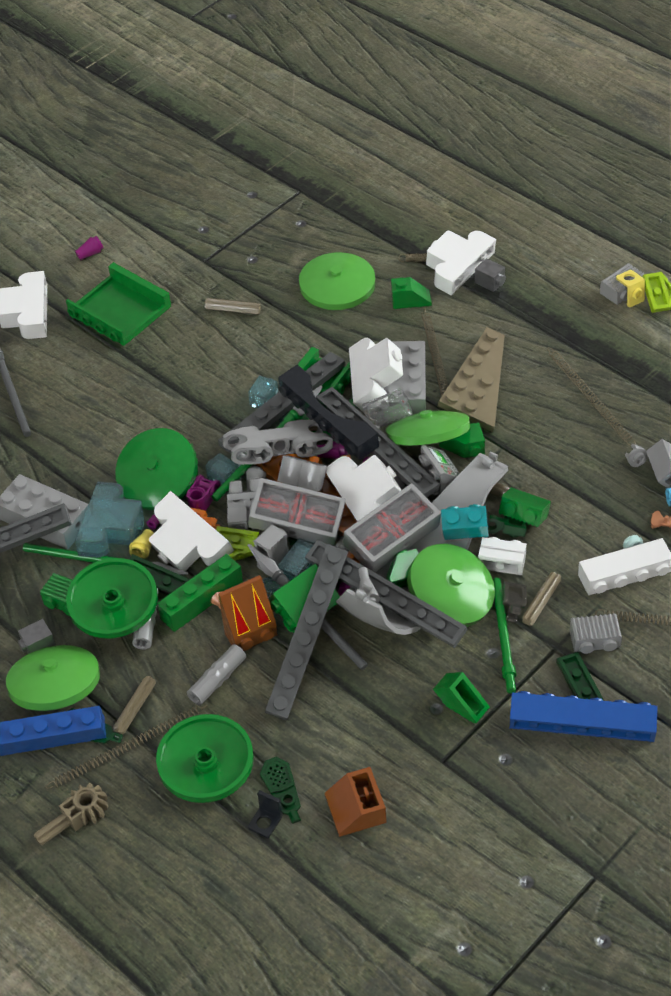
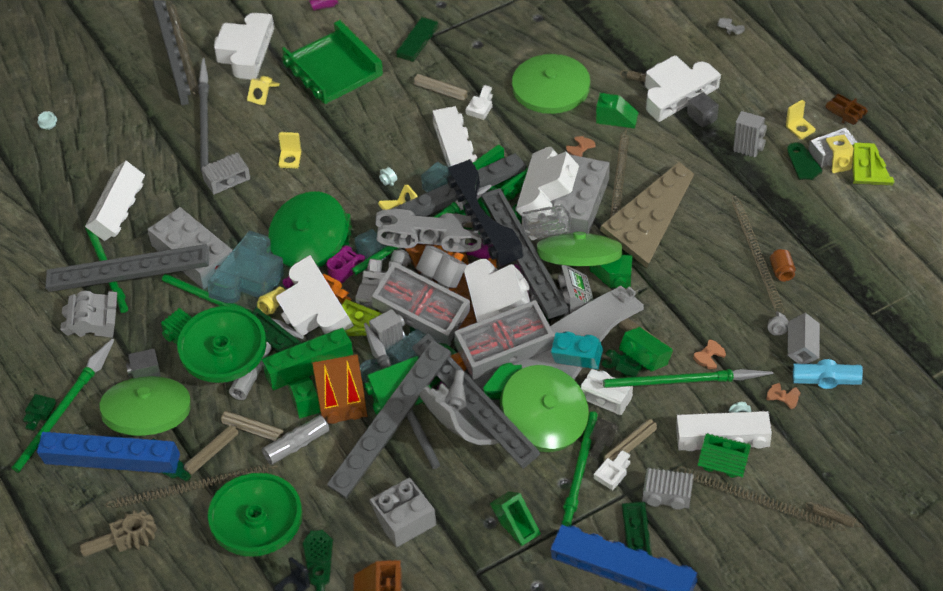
camera: 15 degrees right, 0 degrees up
none -> light grey brick [201,153,250,195]
none -> dark tan axle [221,411,284,441]
none -> light yellow bracket [247,76,280,105]
none -> light yellow bracket [279,132,301,168]
none -> green slope [287,377,321,419]
none -> light grey slope [370,477,436,548]
none -> light yellow bracket [378,185,418,210]
none -> light aqua plate [379,167,397,186]
none -> dark green tile [396,17,439,62]
none -> white brick [433,106,477,167]
none -> white plate [466,85,493,120]
none -> nougat piece [566,136,596,157]
none -> white plate [594,451,630,490]
none -> green piece [603,369,773,388]
none -> nougat piece [693,340,726,369]
none -> green brick [698,433,751,478]
none -> light grey piece [718,18,745,34]
none -> light grey brick [733,111,767,158]
none -> dark orange brick [770,249,796,281]
none -> light yellow bracket [786,100,815,139]
none -> dark green piece [787,142,823,180]
none -> reddish brown arm [825,93,868,125]

